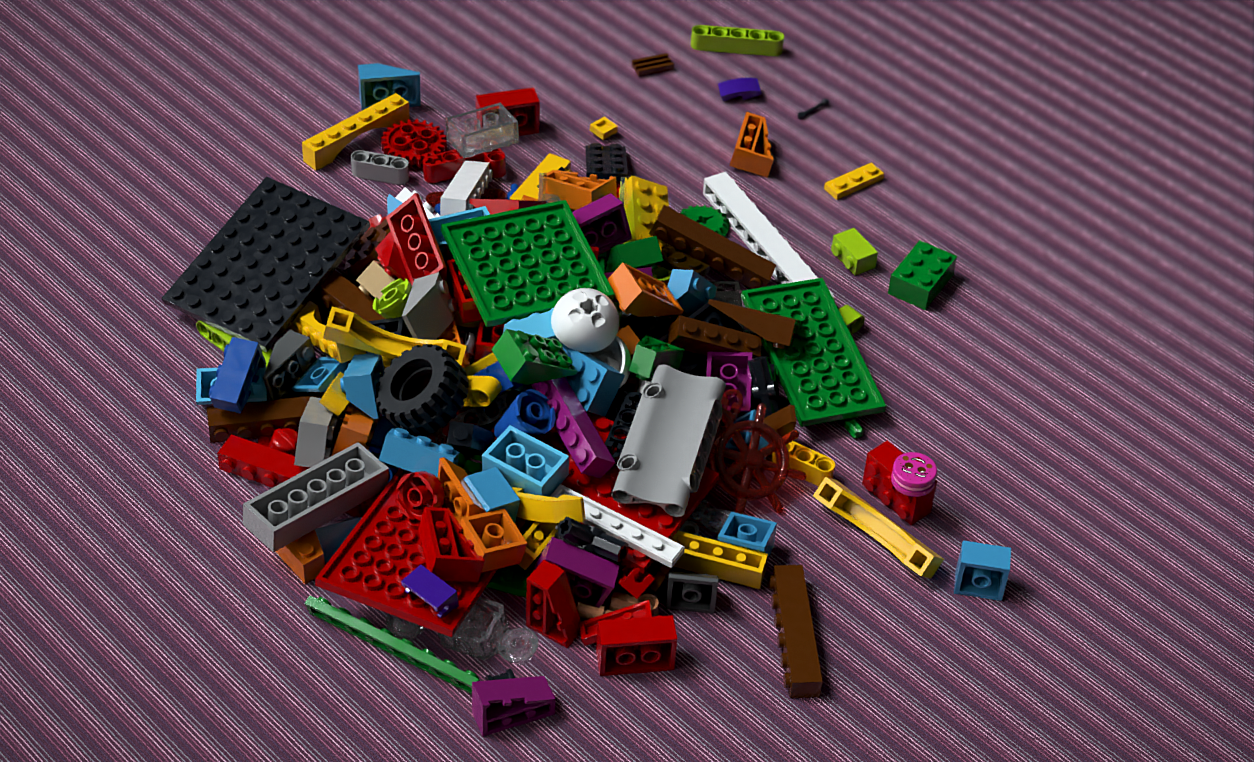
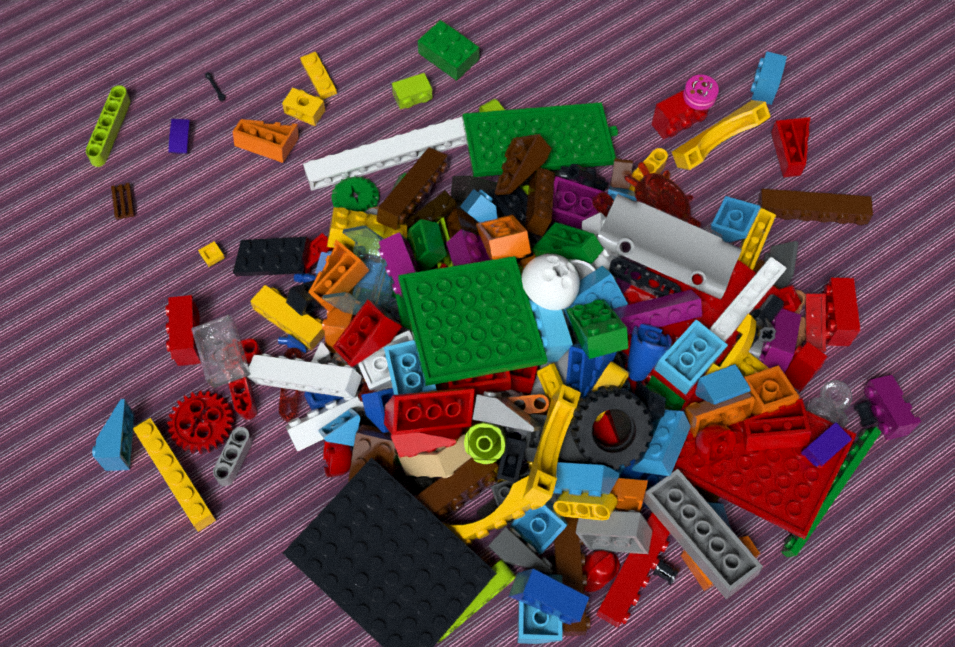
camera: 80 degrees left, 20 degrees up
none -> yellow brick [282,88,325,126]
none -> red wedge [771,117,811,178]

